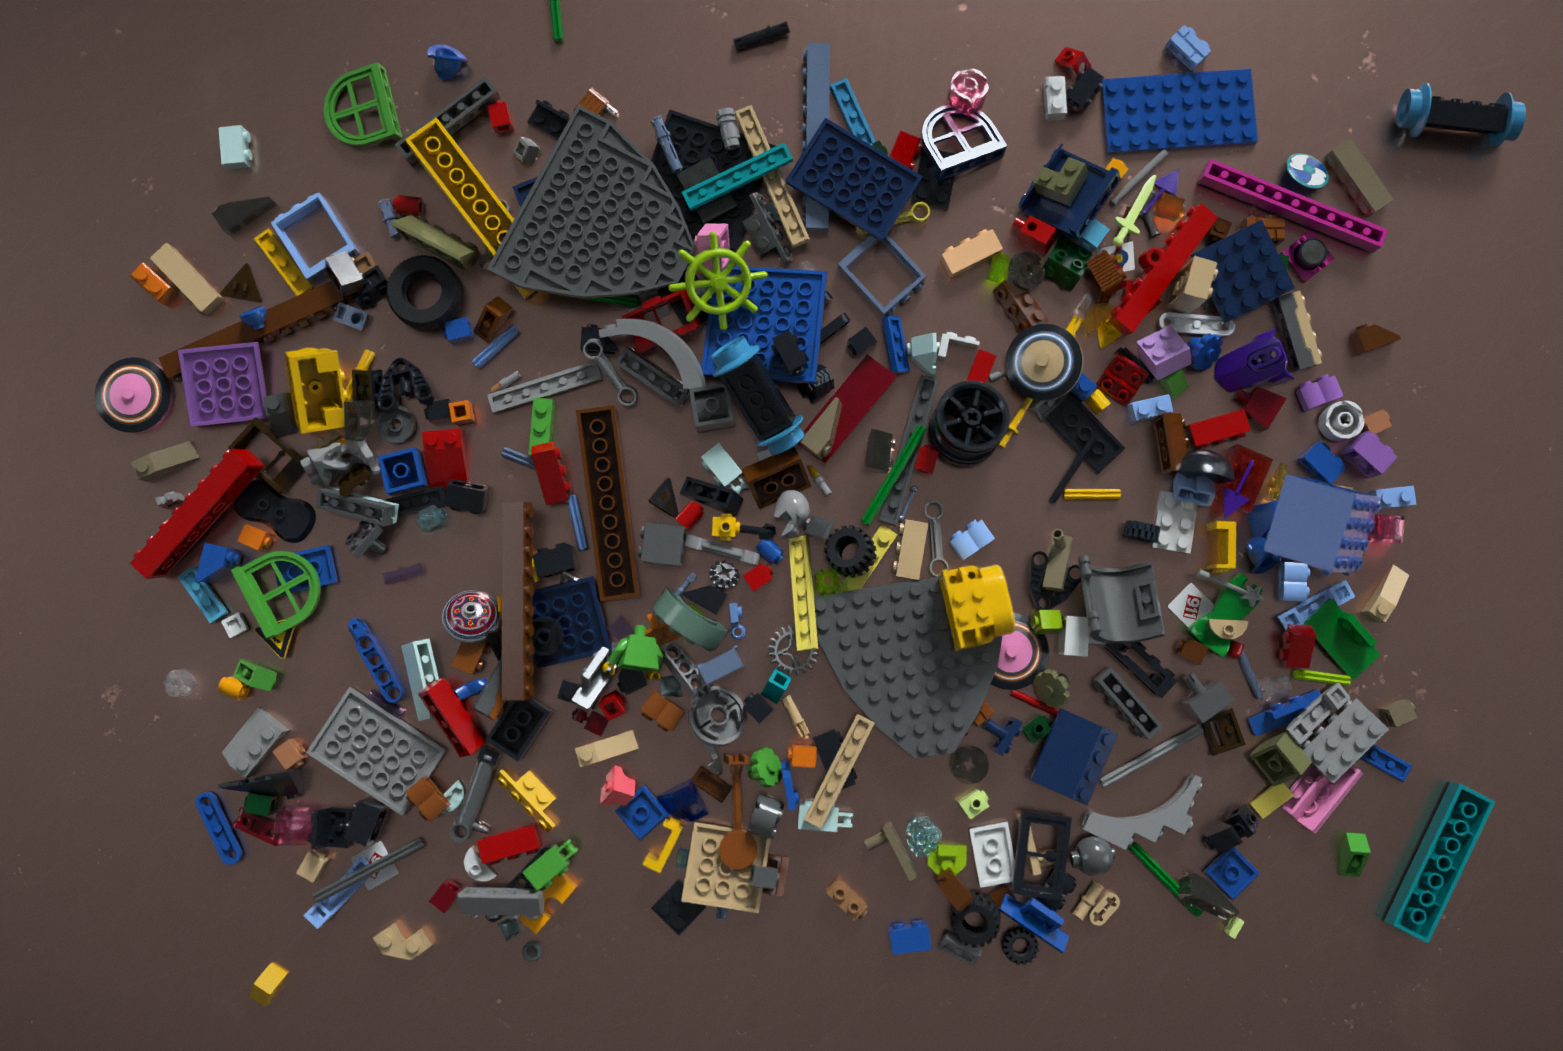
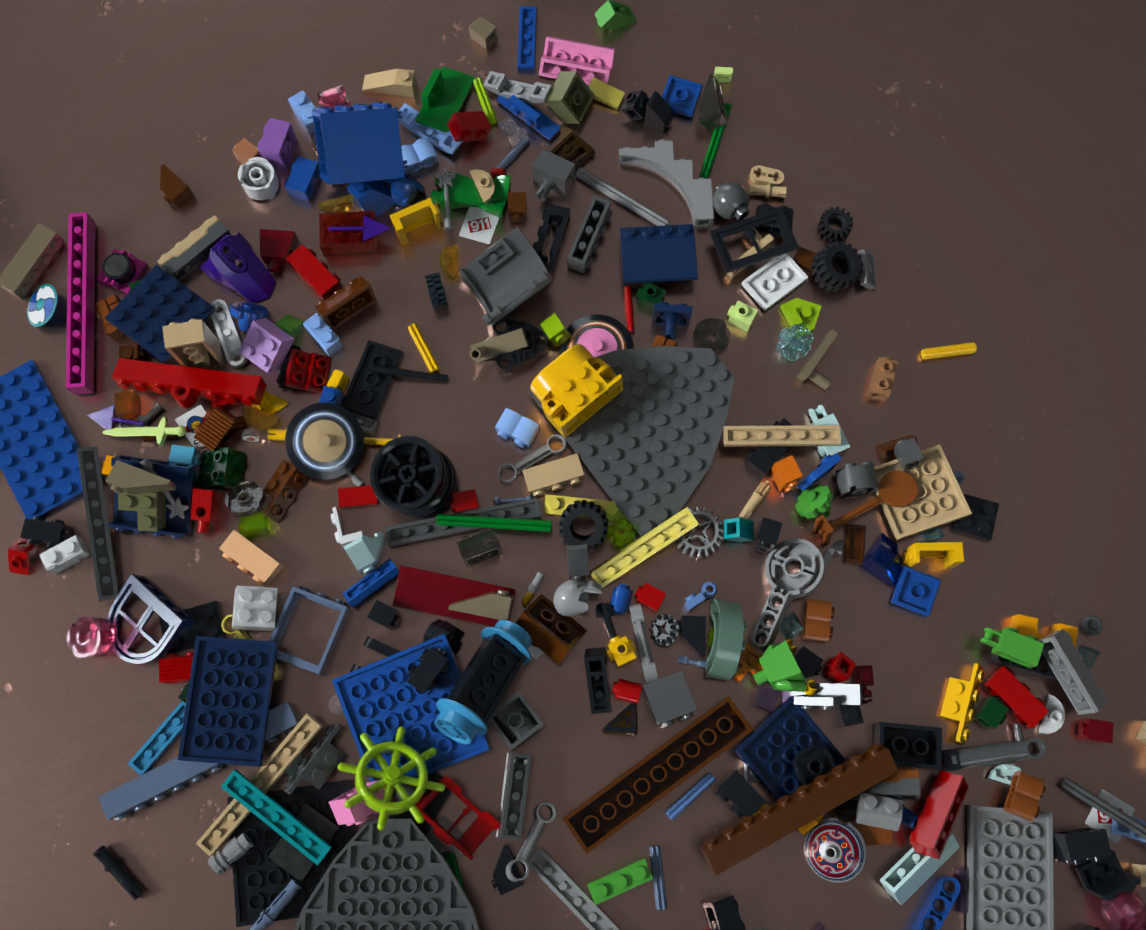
camera: 115 degrees left, 10 degrees down
red brick [531,441,571,505] -> none
tan slope [575,730,638,767] -> none
light grey arch [599,319,706,389] -> none
coral brick [600,766,635,807] -> none
sand blue piece [694,645,744,684] -> none
light aqua brick [701,443,749,495] -> none
blue brick [888,920,932,955] -> none
reddish brown slope [935,867,974,913] -> none
blue bracket [999,893,1069,953] -> none
olive plant [1033,669,1071,708] -> none
white brick [1057,616,1105,657] -> none
light grey piece [1110,149,1168,206] -> none
white plate [1151,491,1198,554] -> none
light blue brick [1173,472,1216,506] -> none
black brick [1179,449,1235,484] -> none
medium lavender brick [1296,374,1343,412] -> none
light grey bracket [1300,698,1389,784] -> none
none -> dark grey plate [77,446,119,602]
none -> dark tan slope [106,460,176,494]
none -> light grey piece [140,458,190,519]
none -> white brick [232,586,278,631]
none -> clear yellow plate [439,244,458,281]
none -> light grey brick [856,793,903,831]
none -> yellow axle [921,342,977,360]
none -> dark green brick [974,696,1009,729]

